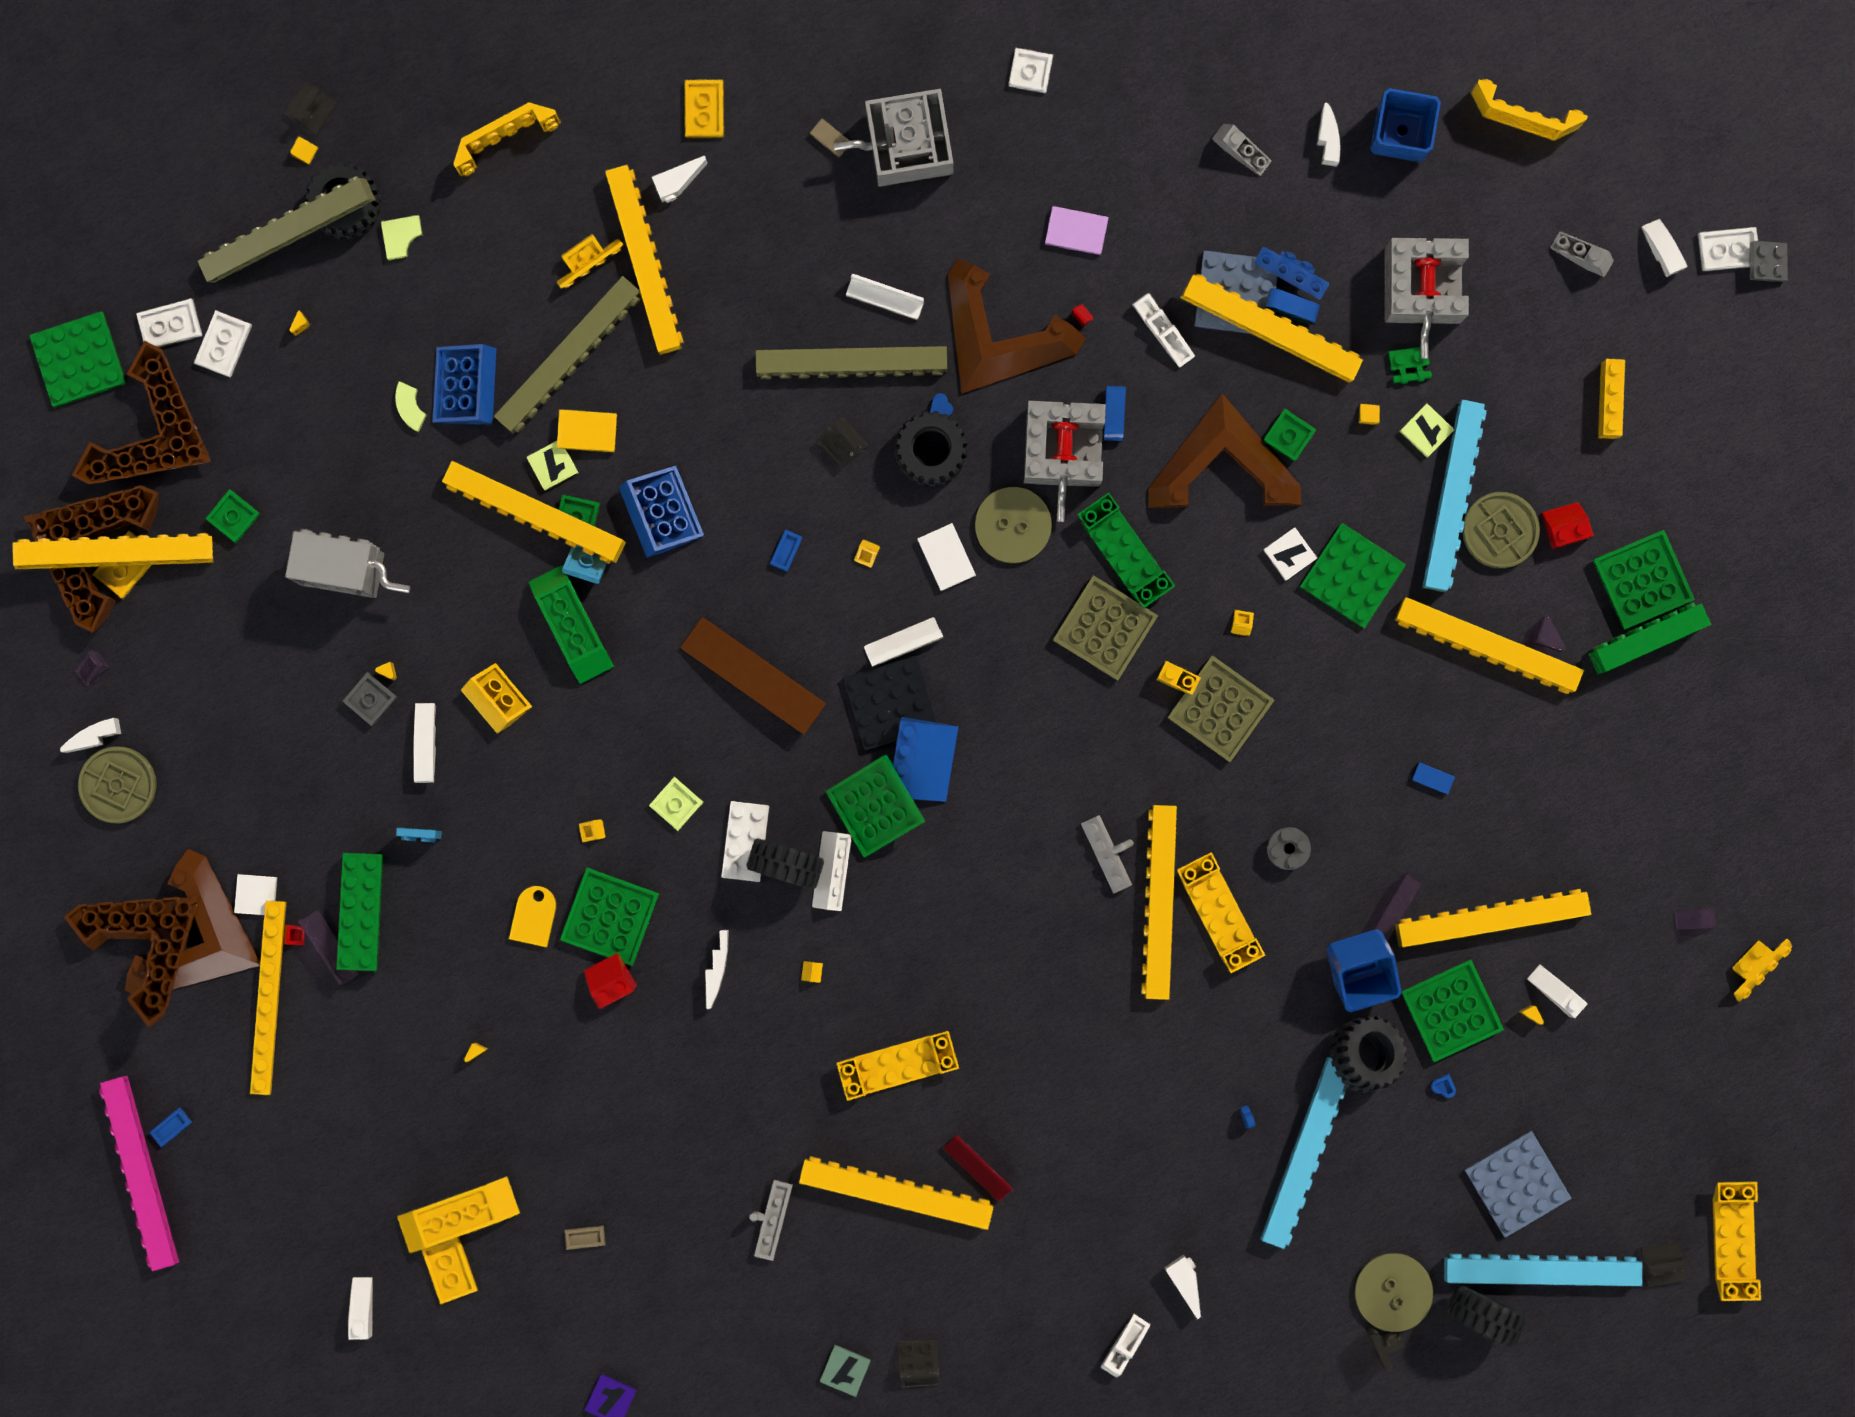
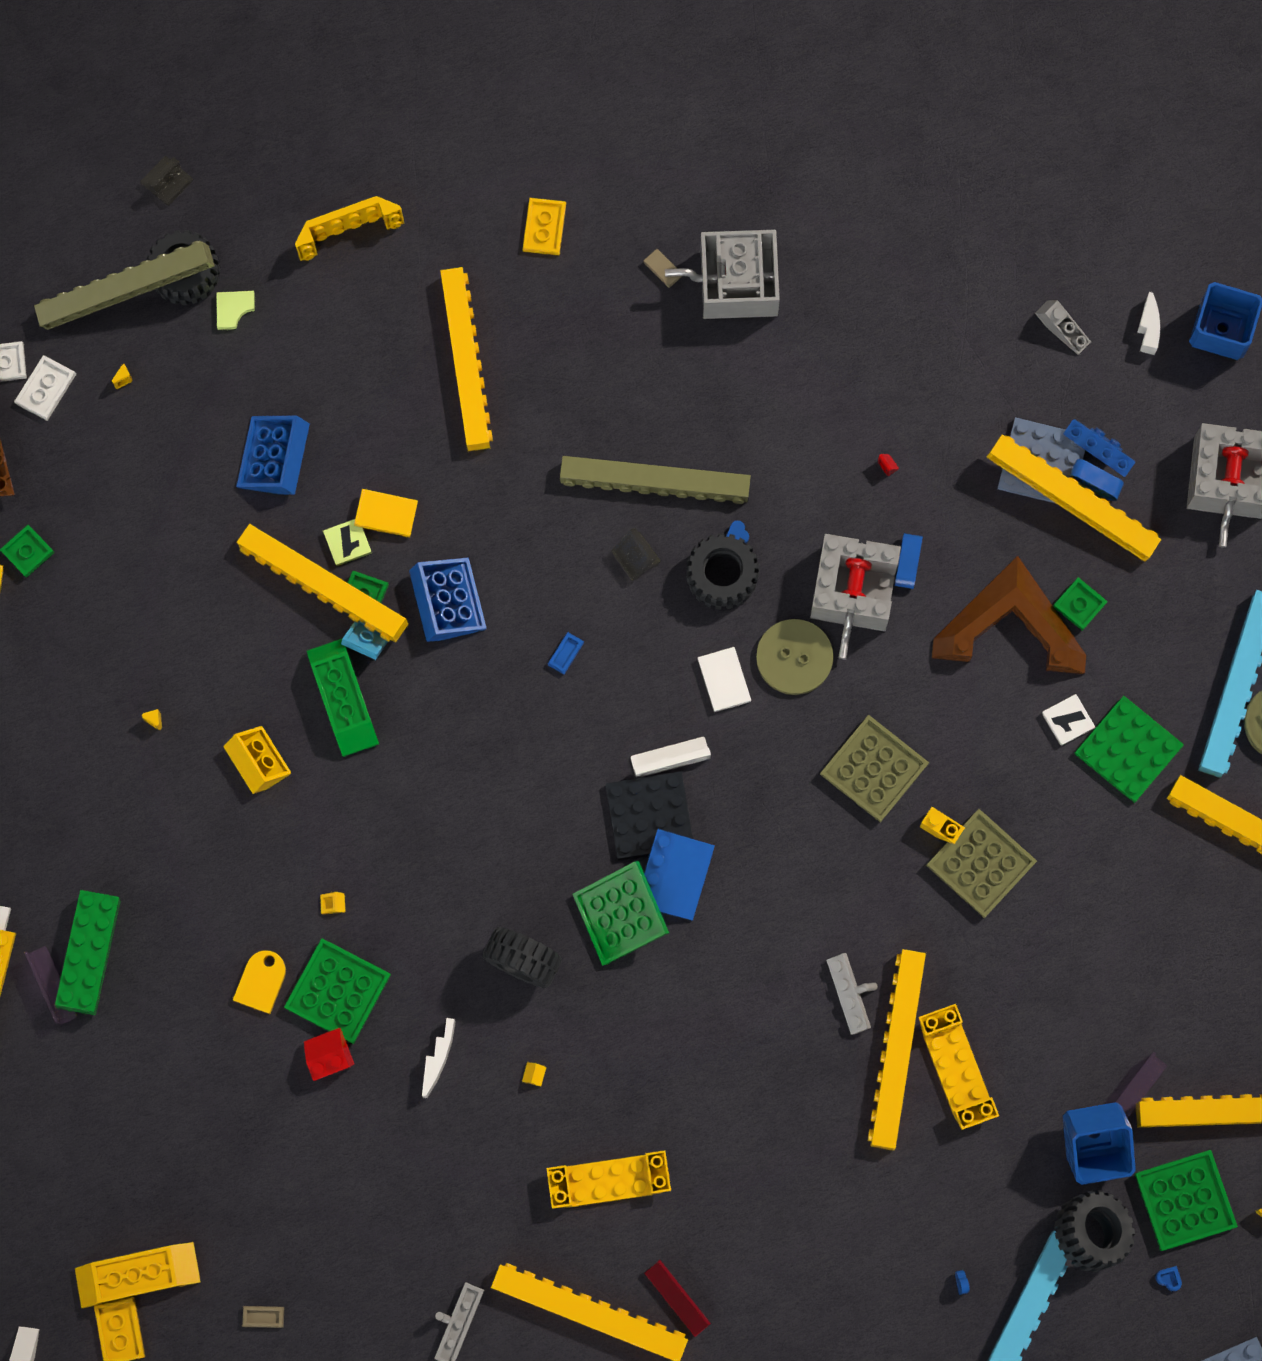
camera: 10 degrees right, 10 degrees down
red slope [283,925,305,945] -> none
light grey piece [285,529,410,598] -> none
yellow slope [290,137,318,165] -> none
dark grey plate [342,672,397,726] -> none
yellowish green tile [396,381,427,432] -> none
dark azure plate [396,828,442,842] -> none
white slope [414,703,436,783] -> none
yellow slope [464,1043,488,1062] -> none
olive brick [494,276,641,434] -> none
yellow bracket [556,234,623,288] -> none
yellowish green tile [649,777,703,831] -> none
white slope [652,155,707,203] -> none
reddish brown slope [680,617,826,735] -> none
white plate [722,801,769,882] -> none
white panel [812,831,852,911] -> none
white panel [846,274,924,320] -> none
yellow slope [854,540,880,568] -> none
reddish brown wedge [948,259,1086,394] -> none
white tile [1009,48,1053,93] -> none
lavender tile [1045,206,1108,255] -> none
green slope [1077,493,1175,608] -> none
white slope [1132,293,1195,367] -> none
yellow slope [1231,610,1254,636] -> none
dark grey wheel [1267,827,1311,870] -> none
yellow slope [1359,404,1380,425] -> none
green plate [1388,347,1432,384] -> none
yellowish green tile [1400,404,1454,458] -> none
blue tile [1412,762,1455,795] -> none

